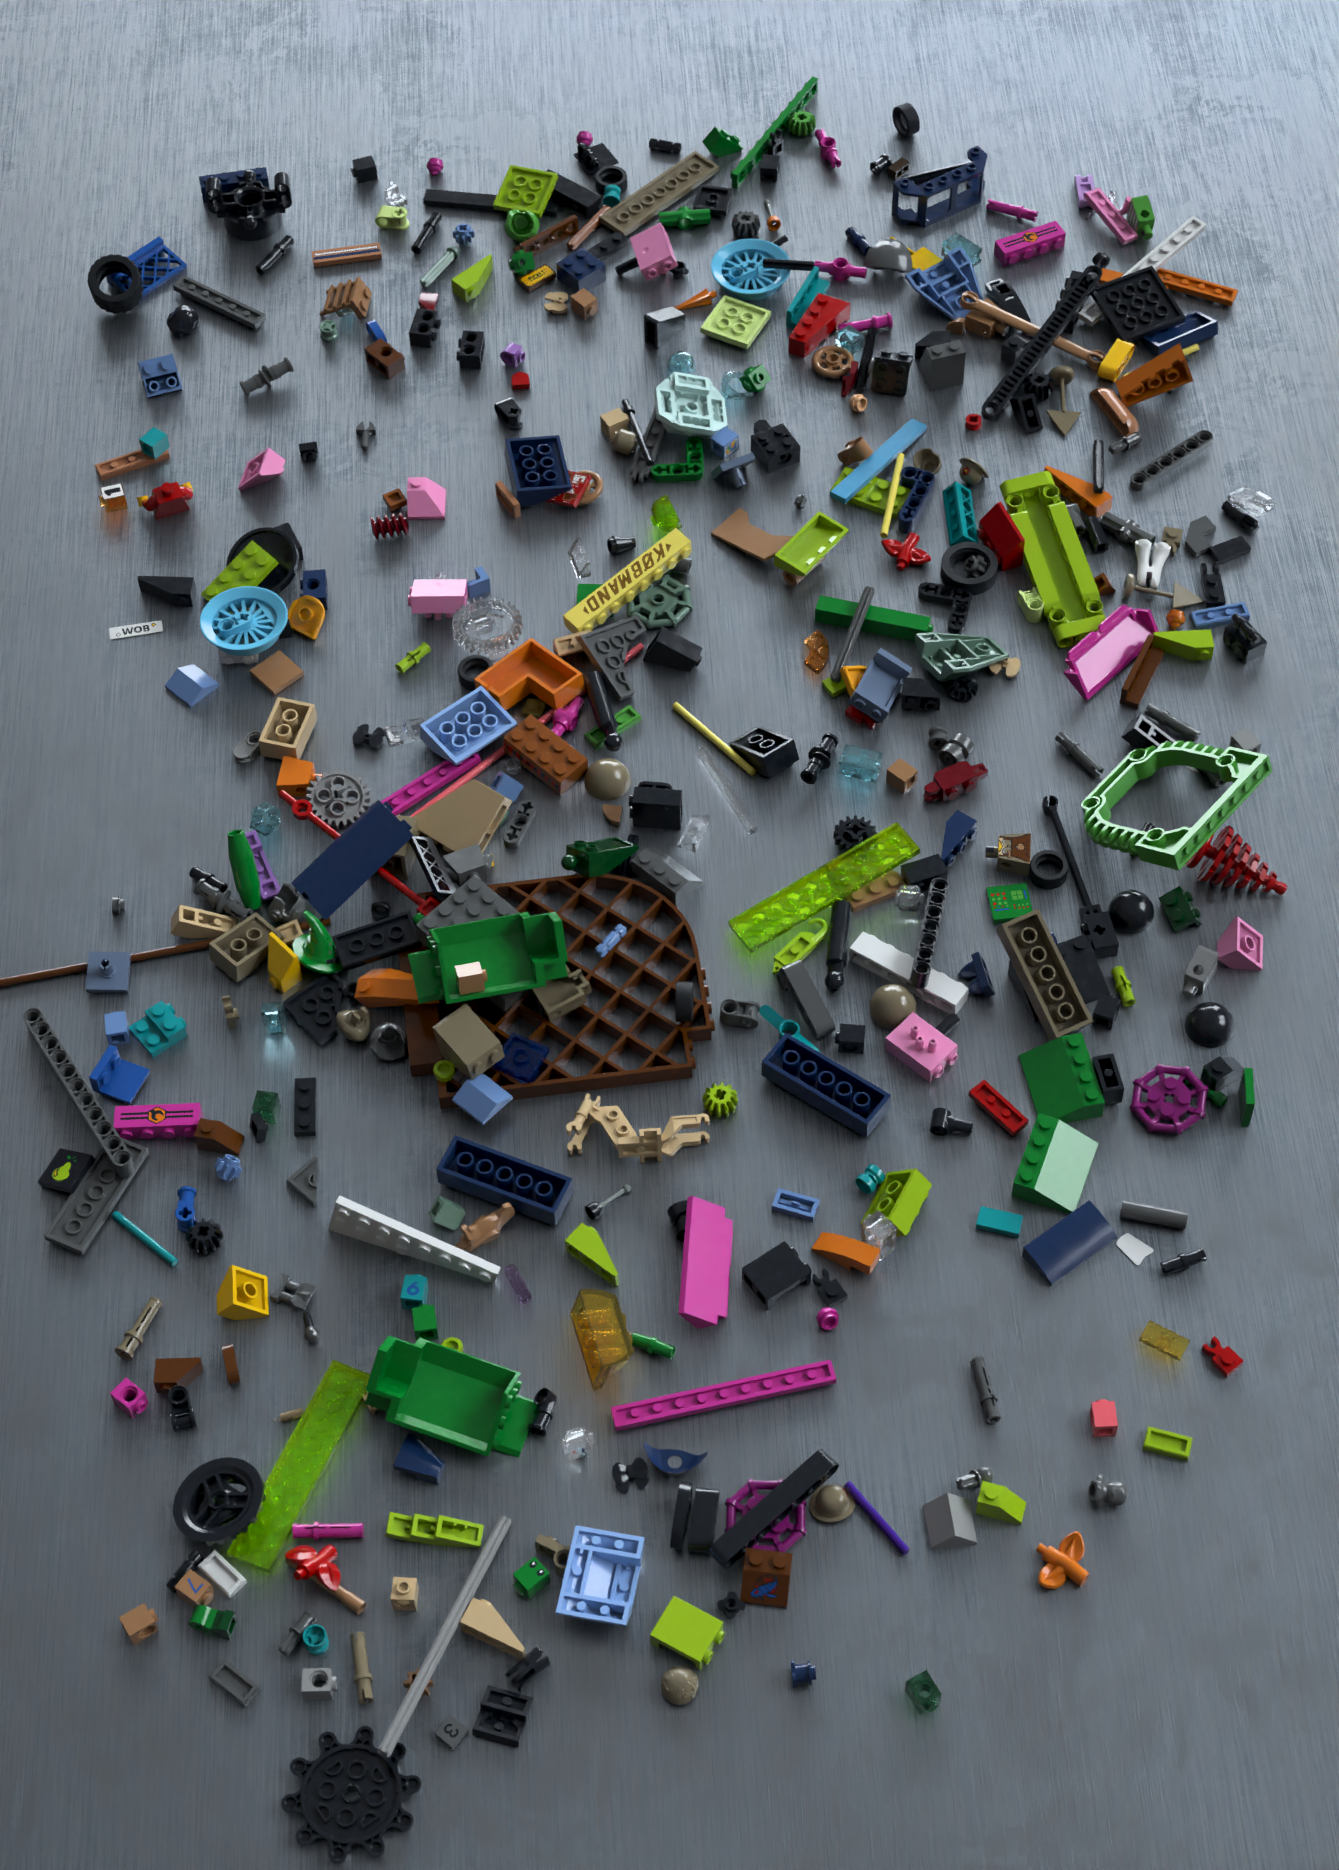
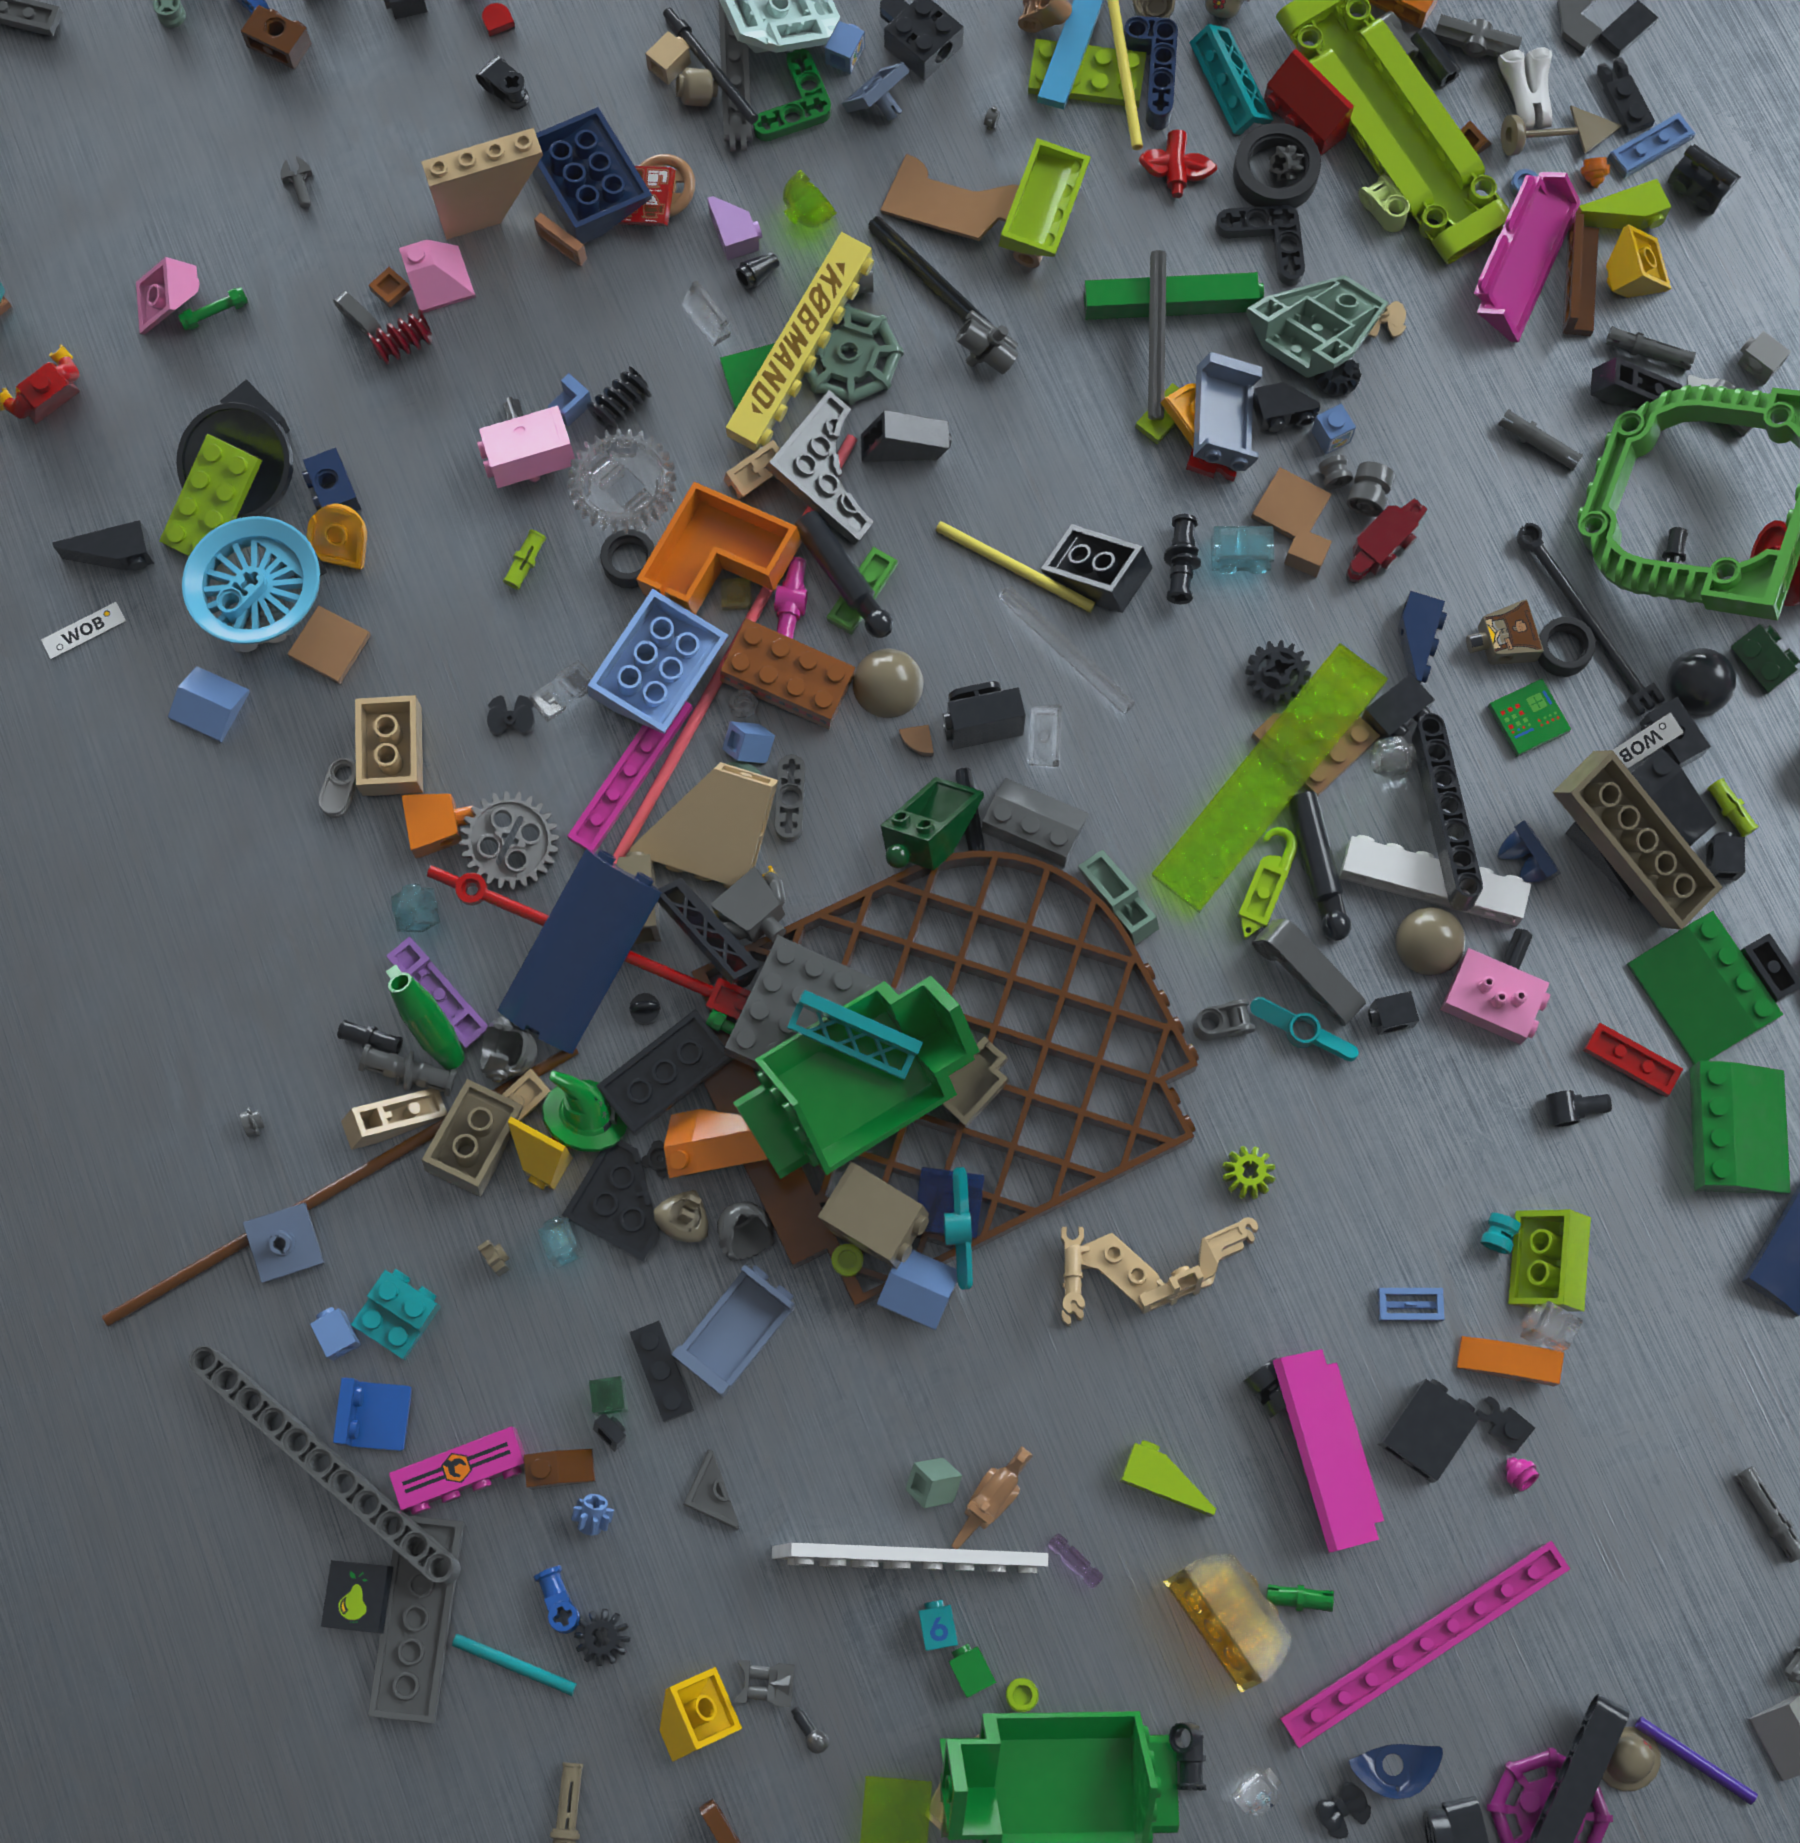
camera: 20 degrees left, 20 degrees up
dark grey piece [240,357,294,396] -> none
black tile [299,441,318,462] -> none
dark blue brick [436,1135,574,1226] -> none
medium nougat brick [454,962,488,995] -> none
hinge [585,1184,631,1221] -> none
medium blue axle [595,924,627,957] -> none
black tyre [675,982,693,1022] -> none
dark blue brick [761,1033,891,1138] -> none
clear orange tile [804,630,829,675] -> none
teal tile [976,1206,1023,1238] -> none
dark tan plate [1161,526,1183,557] -> none
none -> green bar [178,287,249,331]
none -> dark grey beam [333,291,381,338]
none -> tan slope [421,128,543,240]
none -> black piece [587,366,652,428]
none -> sand blue panel [671,1265,795,1398]
none -> lavender slope [707,196,762,260]
none -> teal fence [787,990,923,1080]
none -> black axle [868,216,993,325]
none -> teal piece [944,1167,973,1290]
none -> dark grey pin [956,310,1018,374]
none -> sand green slope [1078,850,1159,946]
none -> medium nougat tile [1251,467,1332,540]
none -> medium blue brick [1311,403,1356,455]
none -> yellow slope [1606,224,1672,298]
none -> white sticker [1613,712,1684,769]

